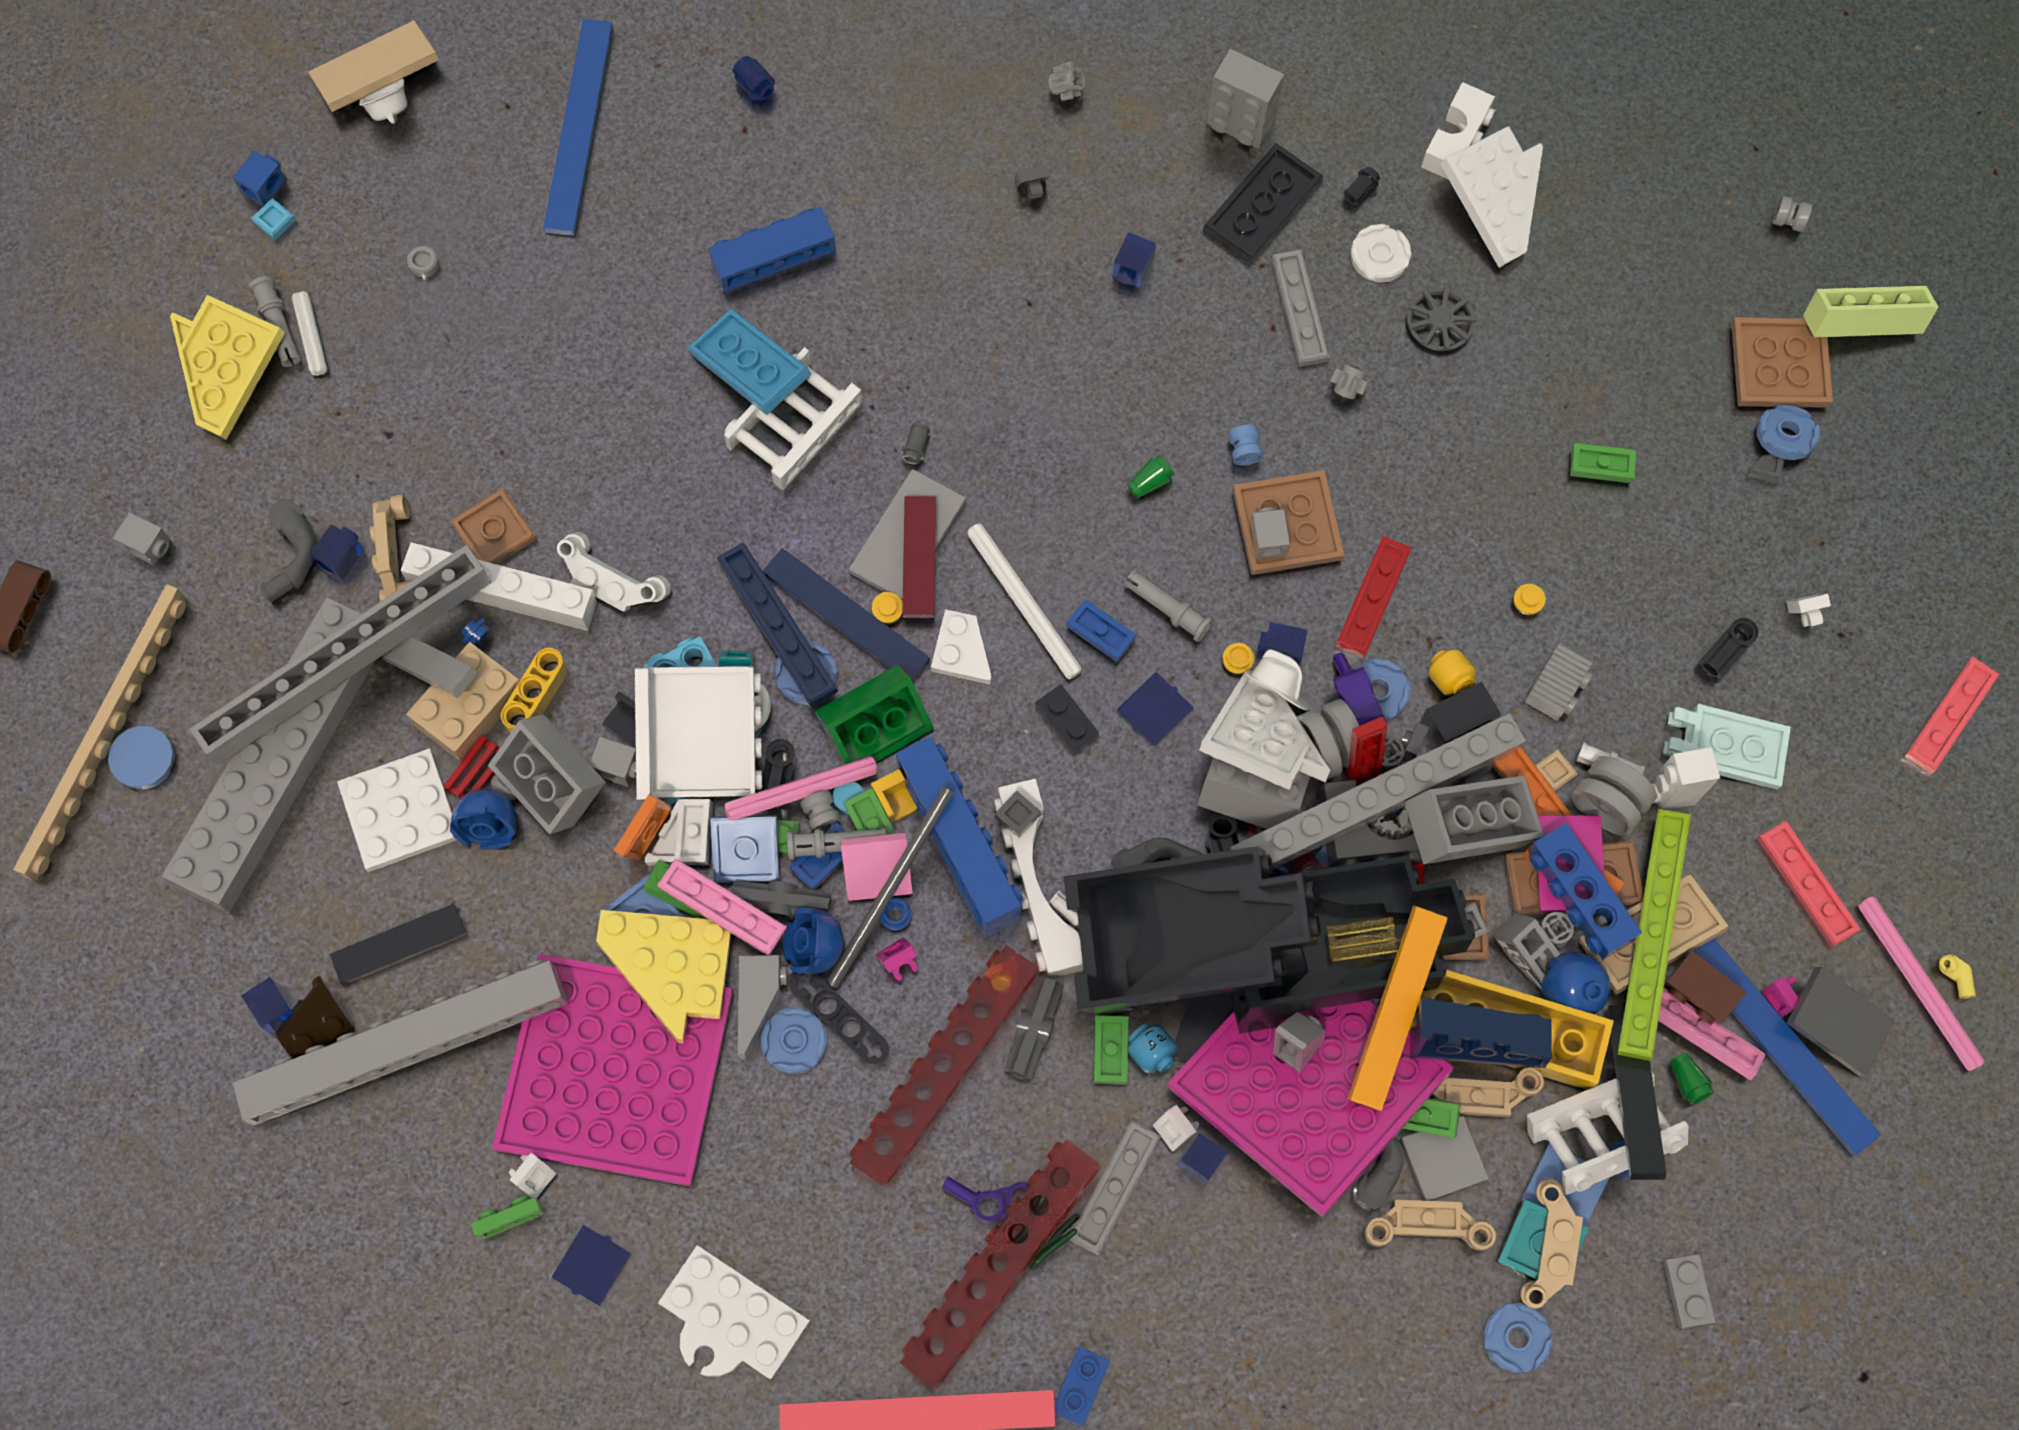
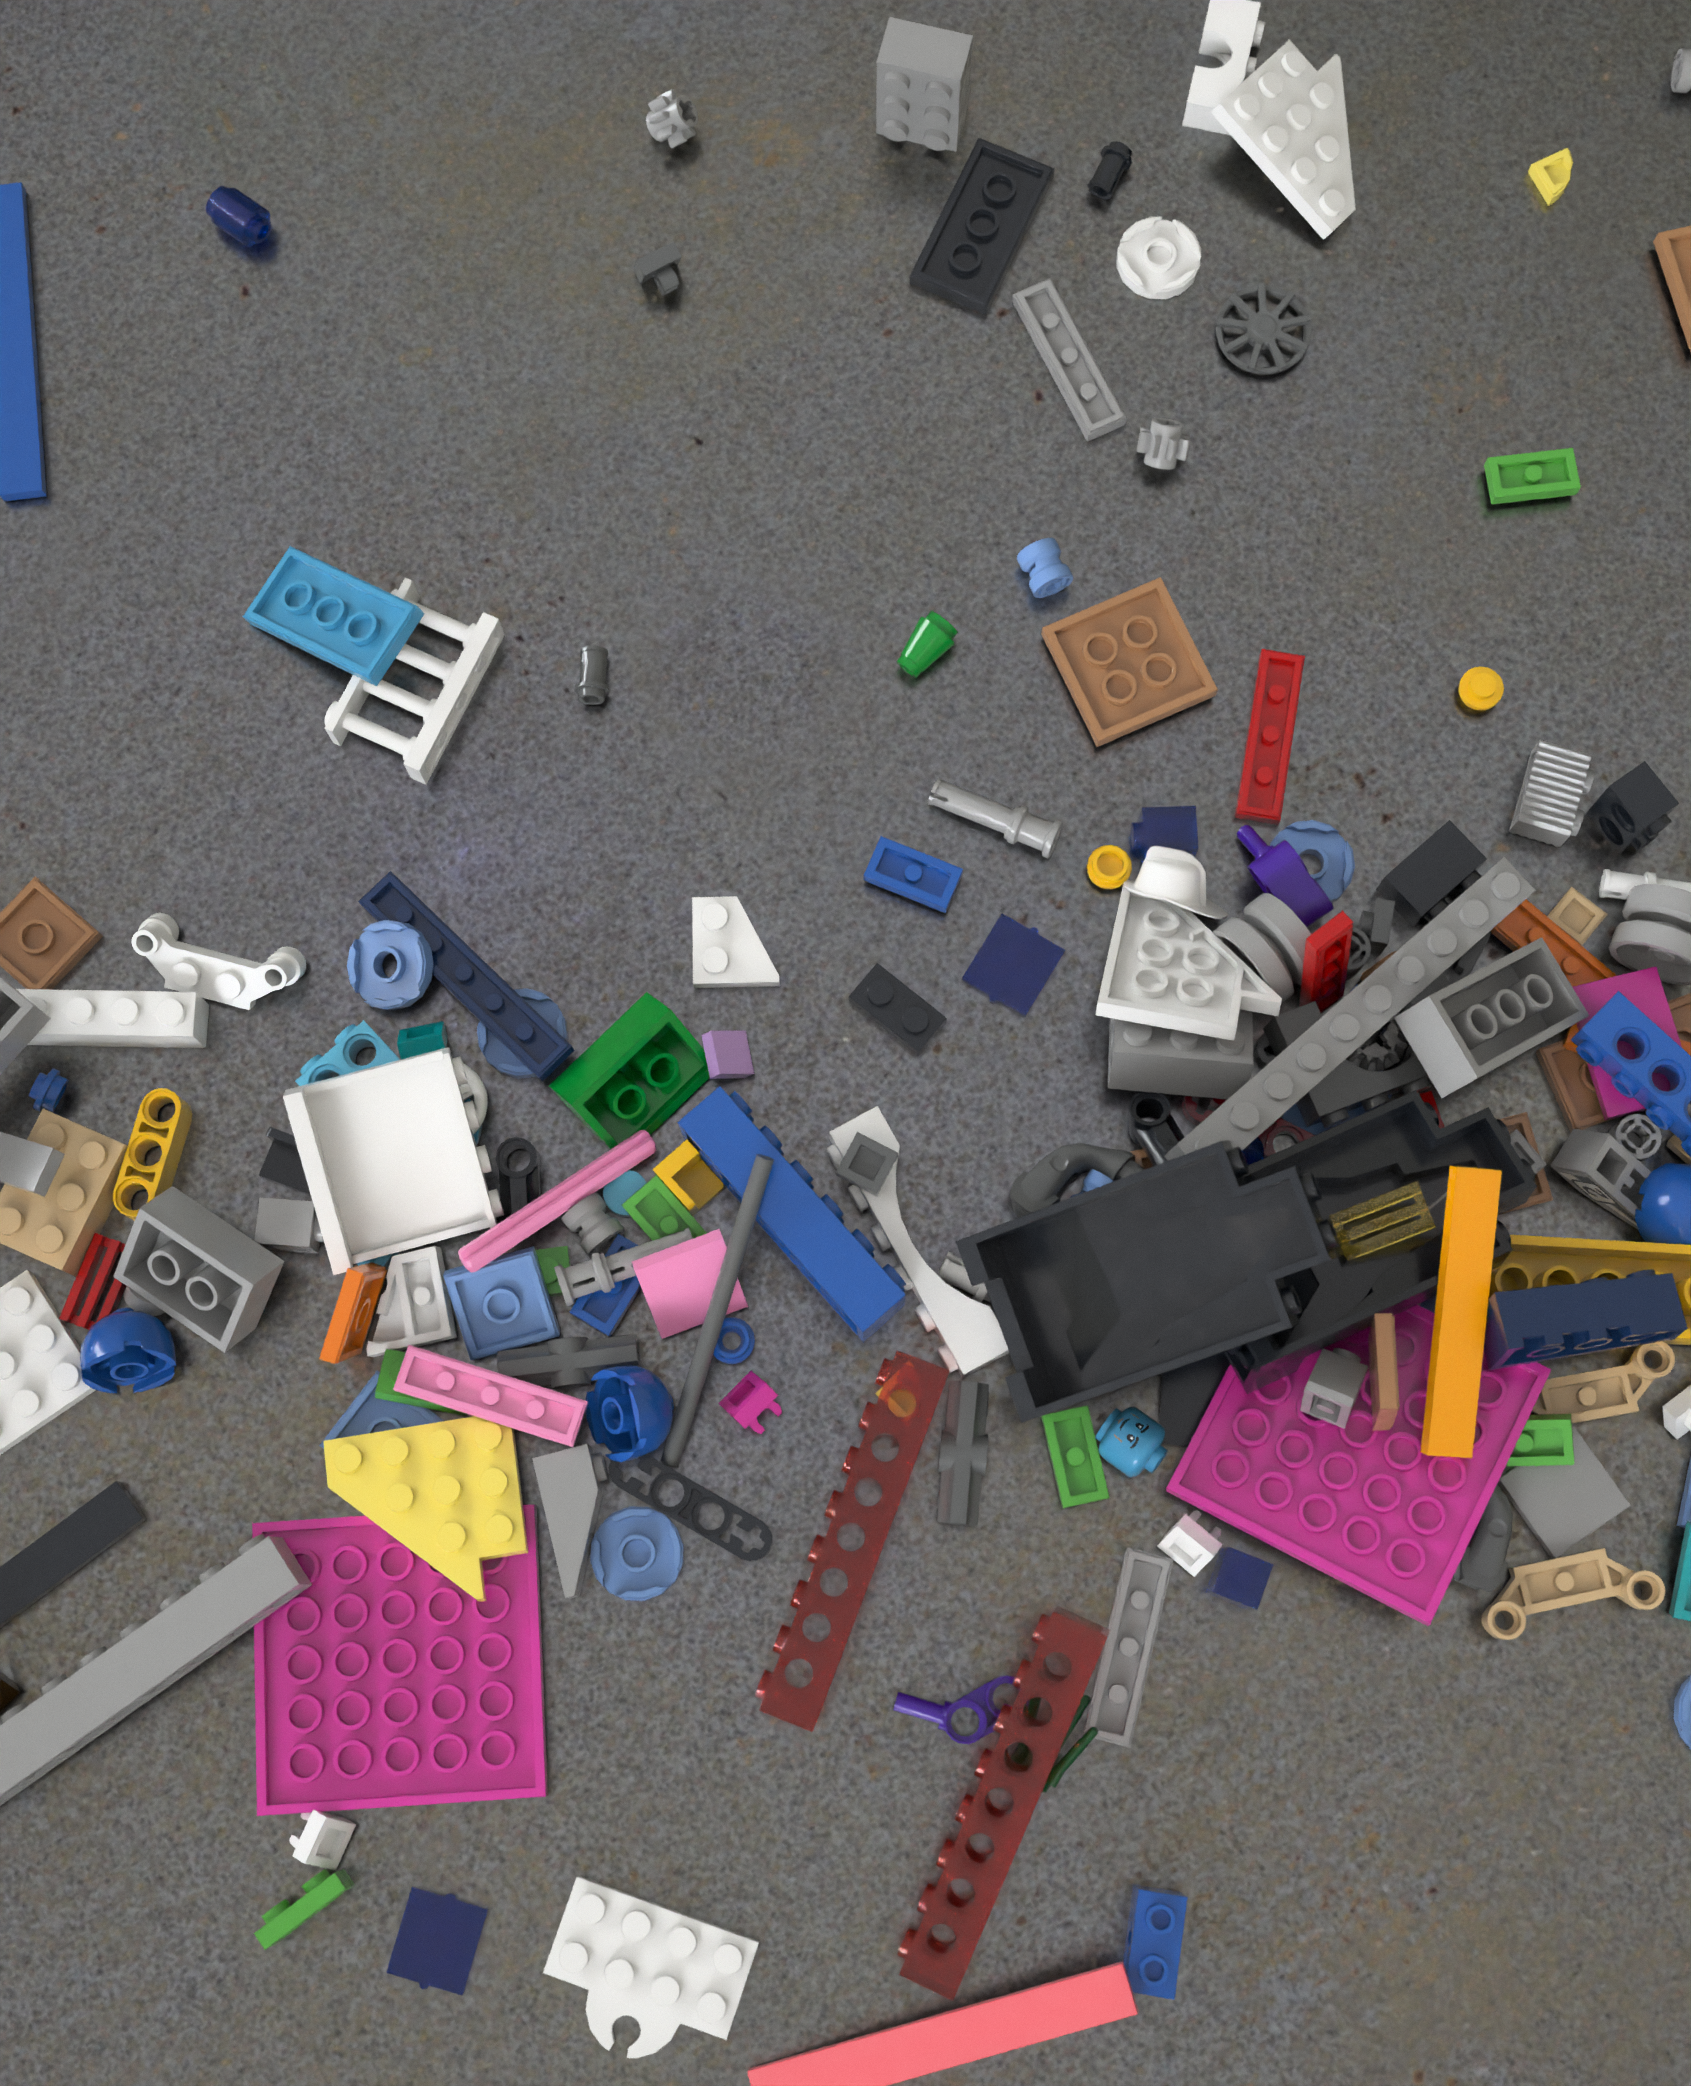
camera: 10 degrees left, 5 degrees up
blue brick [708,207,836,292] -> none
dark blue tile [763,548,930,682] -> none
light grey tile [849,469,966,602] -> none
yellow plate [872,592,903,624] -> none
dark red tile [902,496,936,618] -> none
white axle [968,523,1081,679] -> none
clear blue brick [1112,232,1156,287] -> none
light grey brick [1250,507,1290,559] -> none
yellow head [1428,649,1476,696] -> none
none -> medium blue tile [347,920,434,1010]
none -> lavender tile [701,1031,754,1079]
none -> medium nougat tile [1368,1313,1400,1431]
none -> light yellow tile [1528,147,1573,206]
none -> black brick [1586,761,1679,854]

